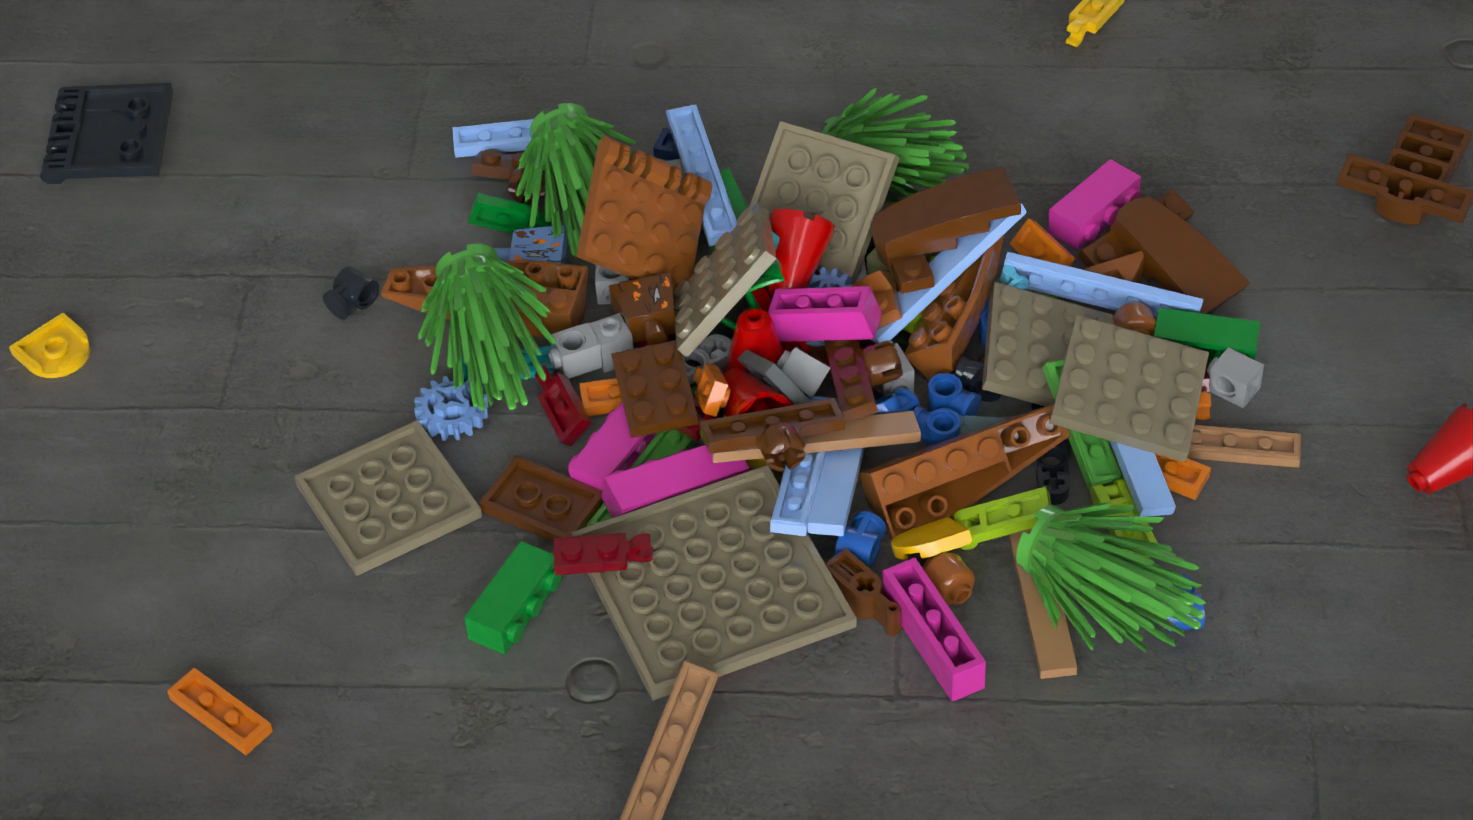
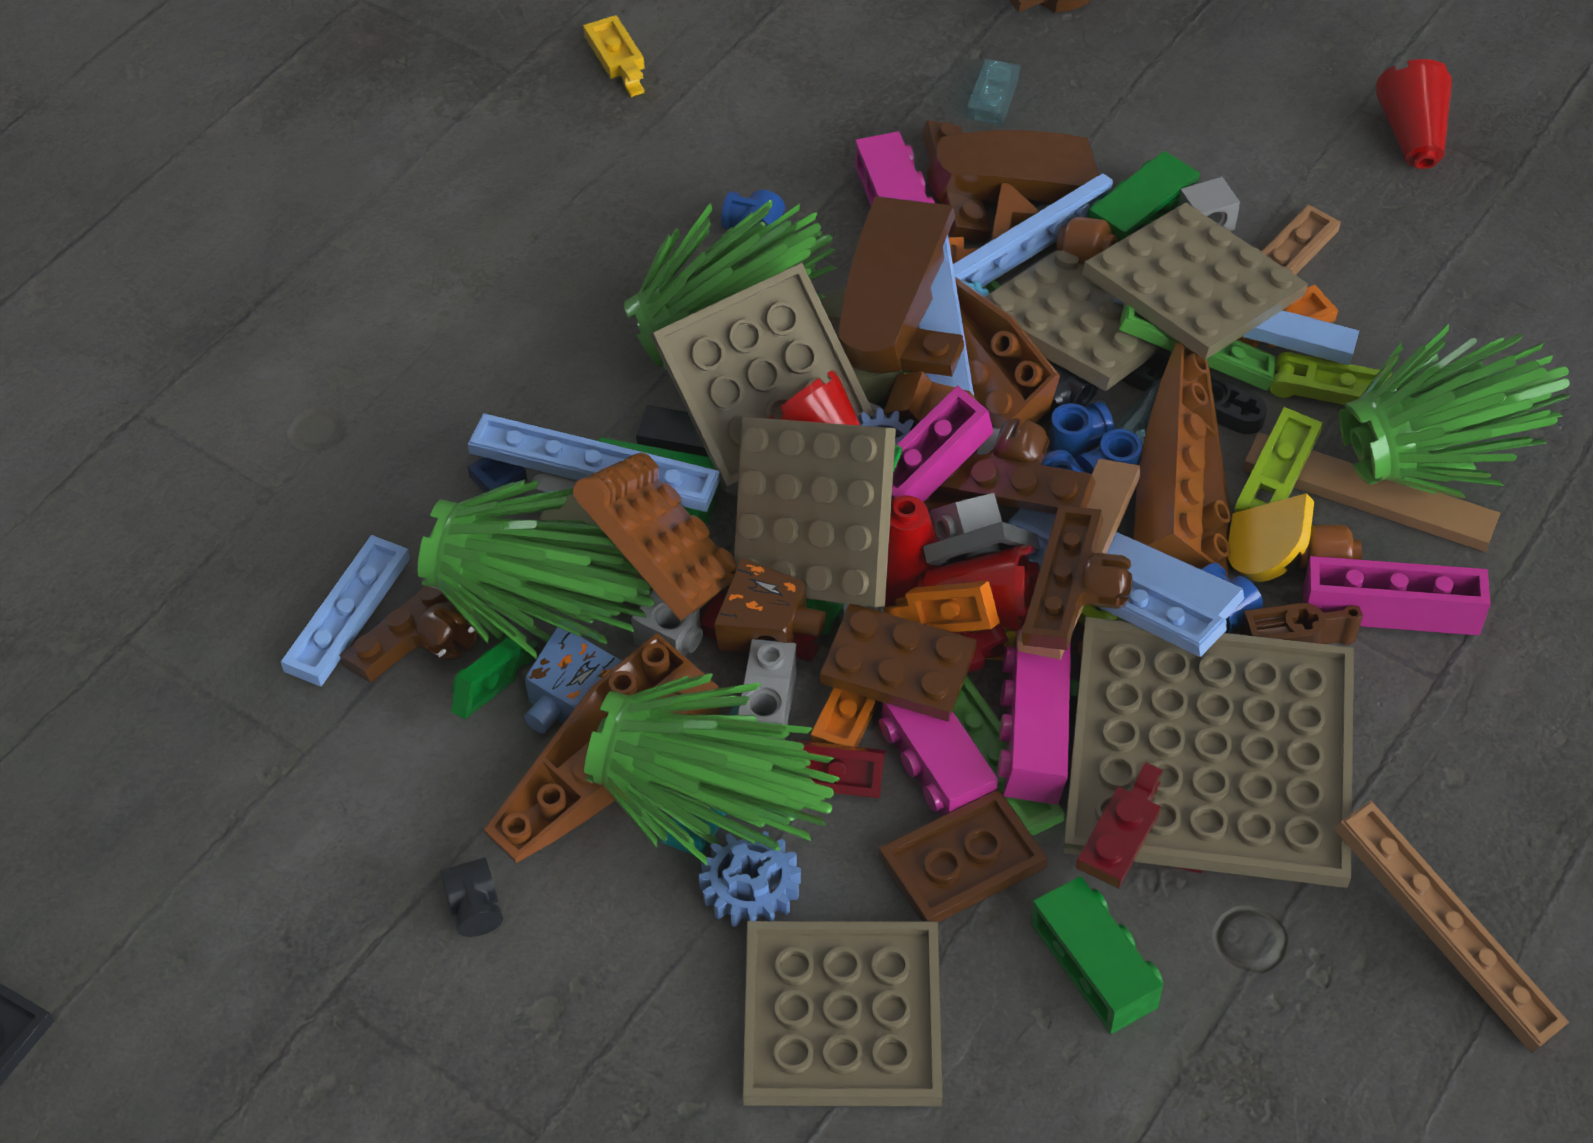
camera: 60 degrees left, 5 degrees up
none -> blue piece [721,190,786,236]
none -> clear light blue plate [967,59,1021,125]

